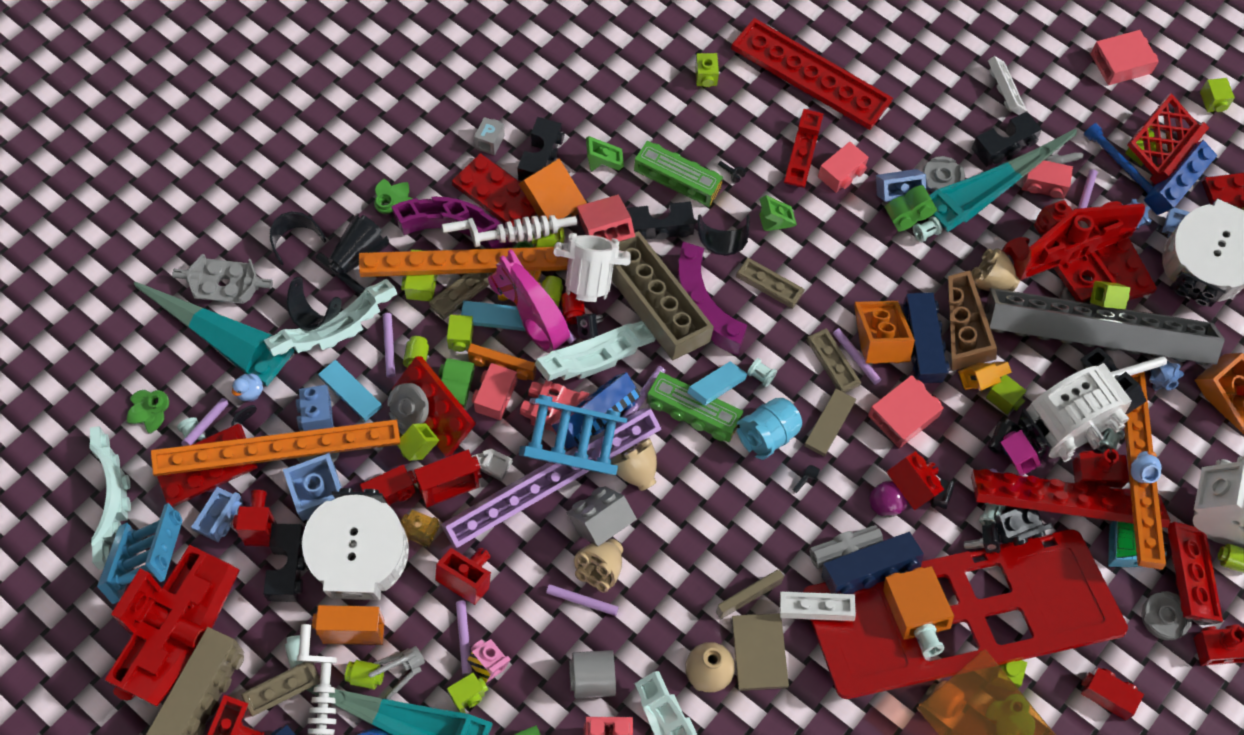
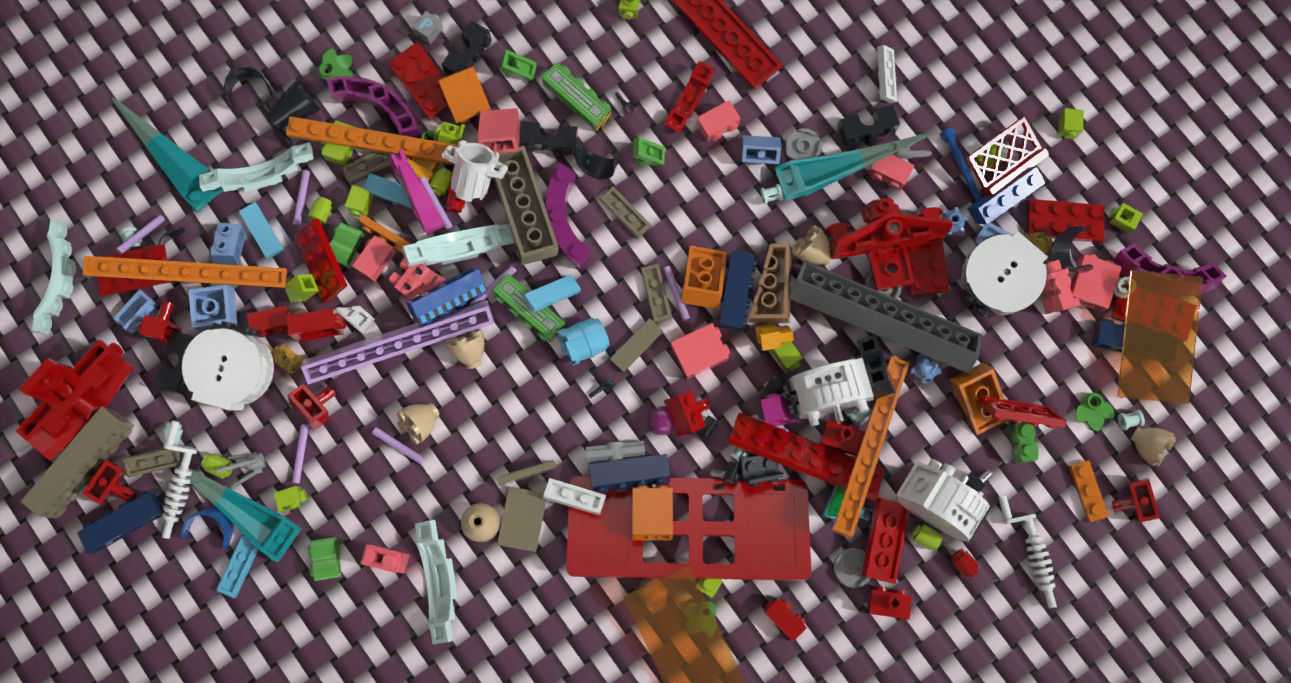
camera: 15 degrees right, 15 degrees up
dark azure fence [97,503,183,604] -> none
bright green plate [127,390,169,434] -> none
light grey plate [172,254,273,304] -> none
light blue animal [232,374,263,402] -> none
black piece [287,276,341,331] -> none
orange brick [312,605,385,645] -> none
light grey tile [388,383,429,430] -> none
white piece [441,215,577,247] -> none
bright pink brick [467,639,511,683] -> none
dark azure fence [519,395,627,475] -> none
light grey brick [566,486,637,546] -> none
light grey piece [569,650,616,699] -> none
black piece [576,313,603,338] -> none
light aqua bush [747,358,777,387] -> none
bright green brick [885,185,937,232] -> none
light aqua bush [914,624,945,657] -> none
lavender bar [1078,169,1098,208] -> none
coral brick [1090,30,1159,86] -> none
lime brick [1090,281,1130,309] -> none
white bar [1111,356,1167,379] -> none
light blue animal [1131,451,1162,483] -> none

